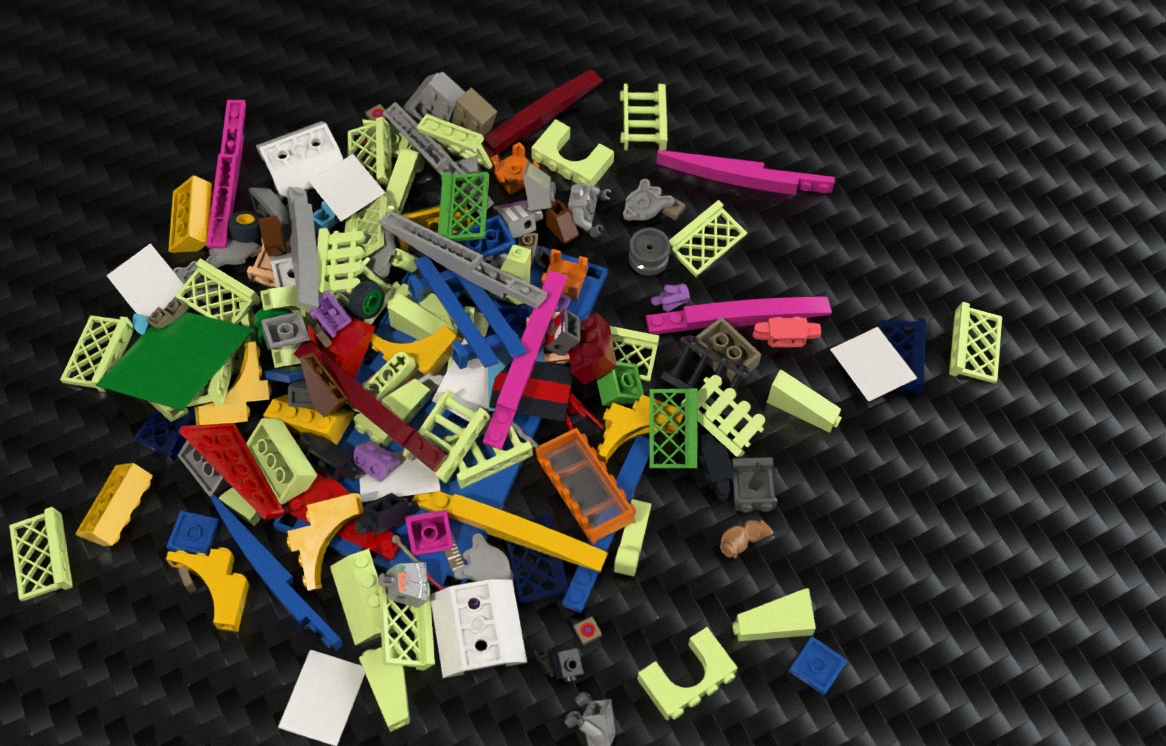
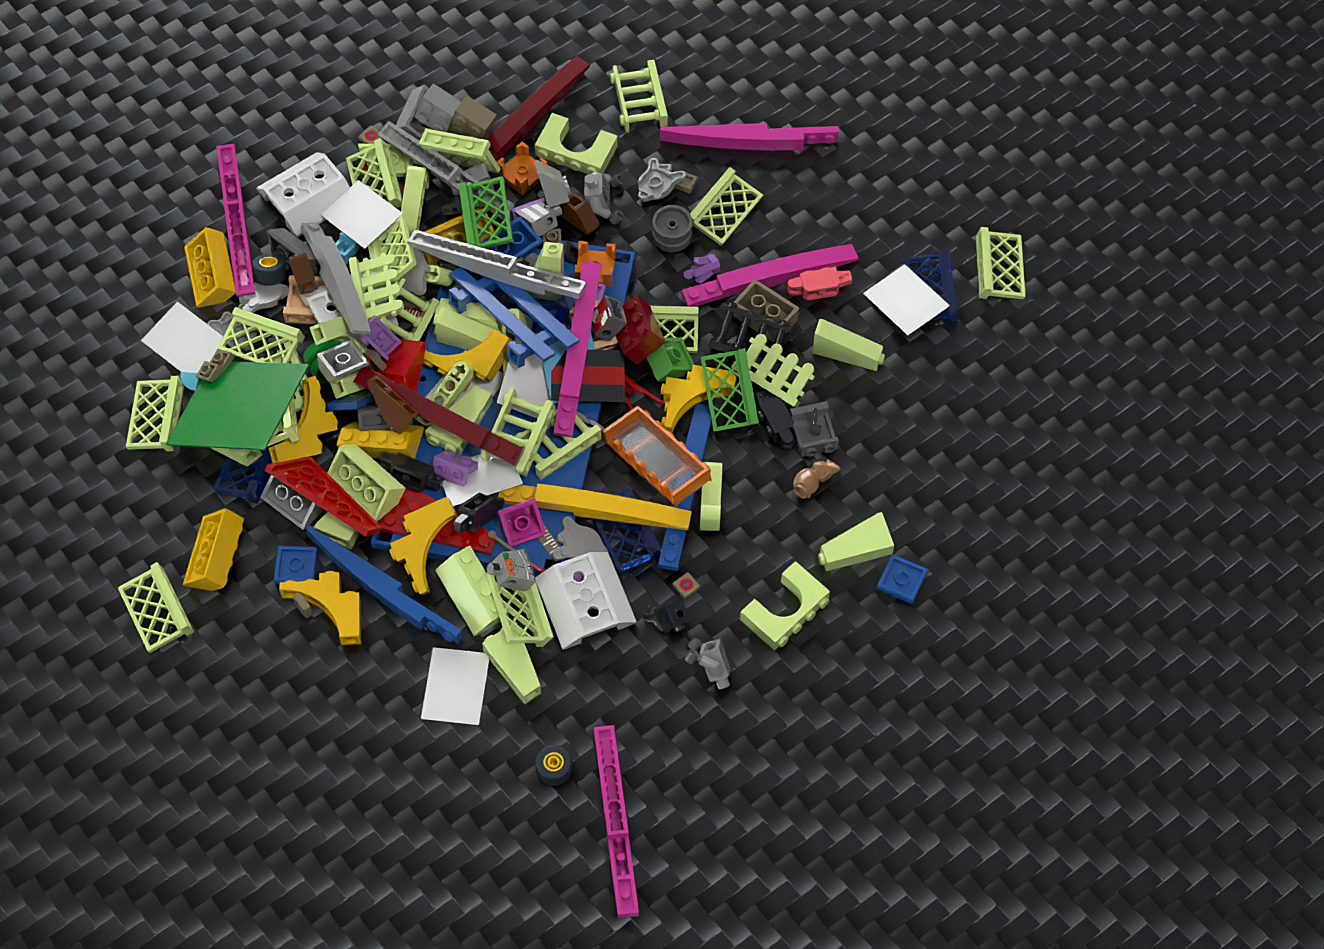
camera: 10 degrees left, 0 degrees up
black wheel [349,281,385,319] -> none

